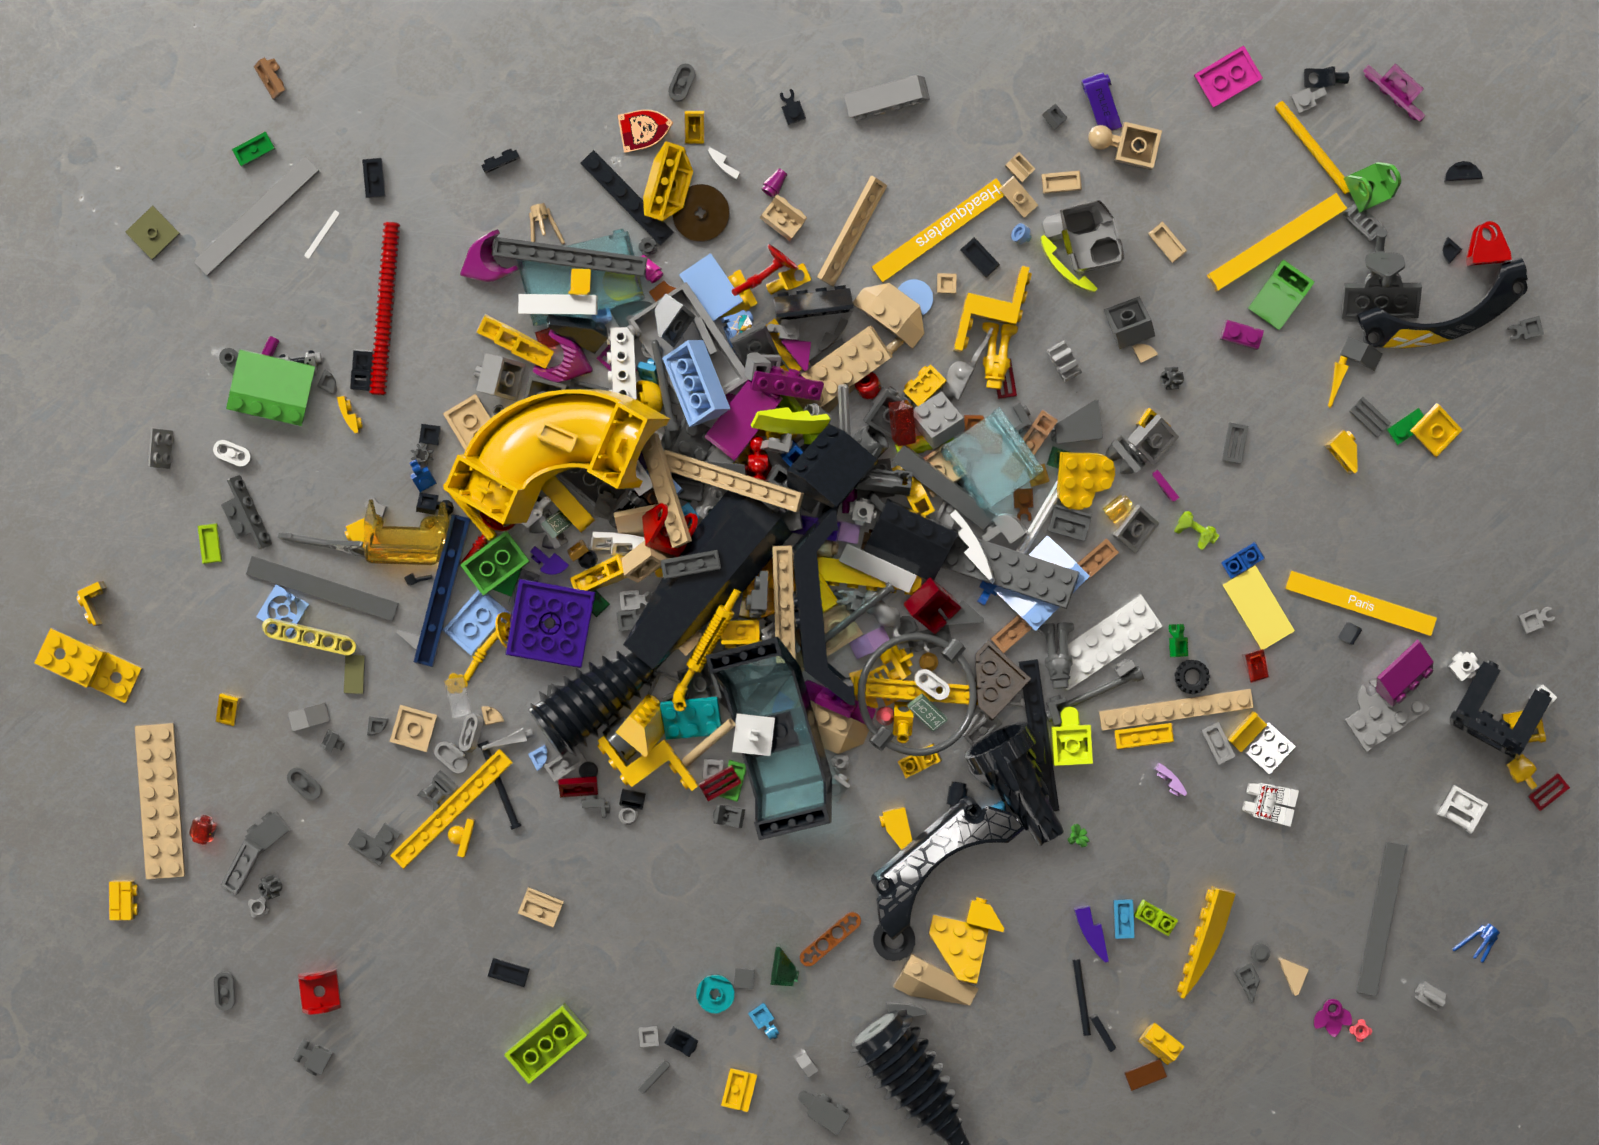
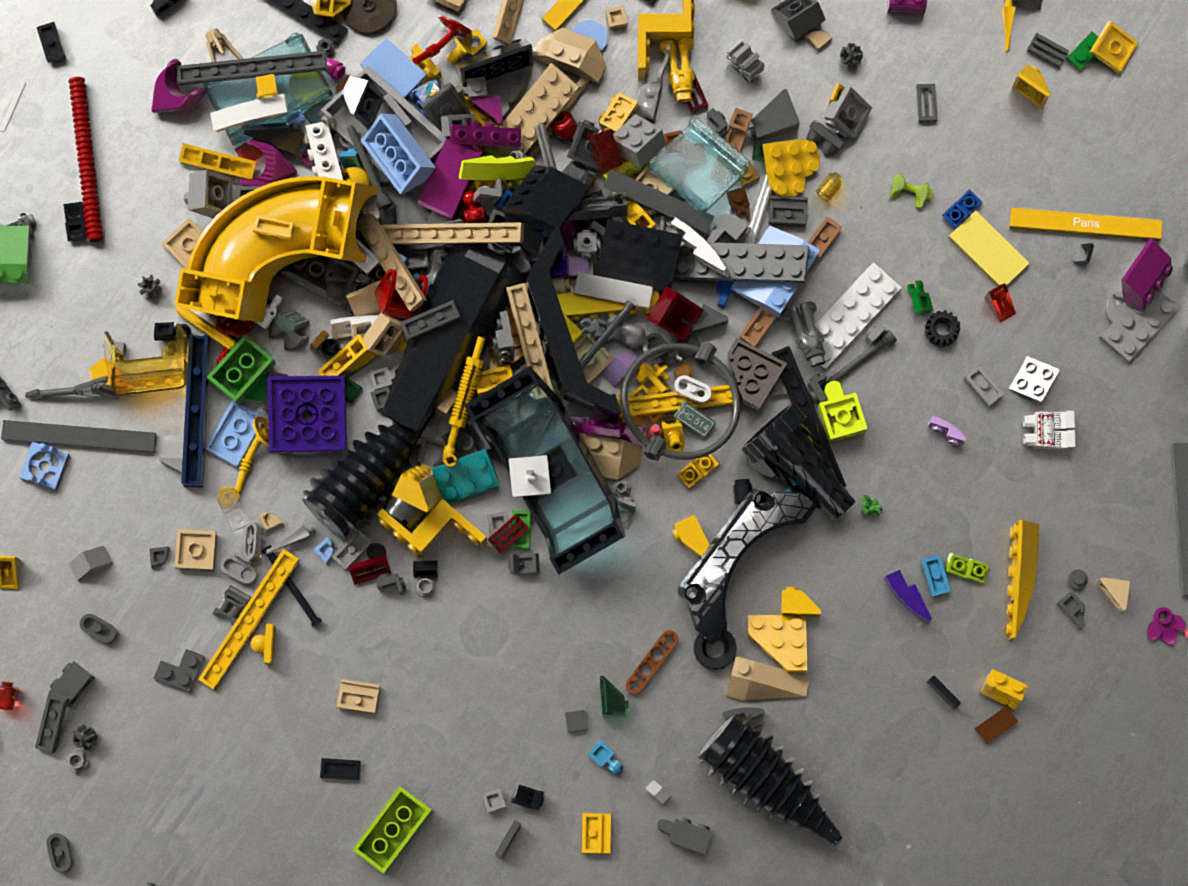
camera: 10 degrees left, 10 degrees down
light yellow beam [262,618,356,655] -> none
red hose [298,969,341,1015] -> none
dark grey tile [317,369,337,395] -> none
dark grey tile [321,729,345,752] -> none
yellow slope [337,396,363,434] -> none
olive tile [344,655,365,694] -> none
black hand [404,573,433,586] -> none
blue plate [409,459,437,492] -> none
black plate [419,424,441,445] -> none
dark purple brick [530,546,569,575] -> none
yellow beam [541,475,595,533] -> none
dark grey plate [669,415,712,461] -> none
tan piece [682,718,736,767] -> none
teal plate [696,974,735,1014] -> none
light grey slope [962,711,1002,746] -> none
black bar [1073,959,1091,1036] -> none
tan plate [1099,689,1254,731] -> none
light grey slope [1113,505,1159,553] -> none
yellow tile [1114,723,1174,749] -> none
magenta tile [1152,469,1179,502] -> none
yellow panel [1227,711,1267,752] -> none

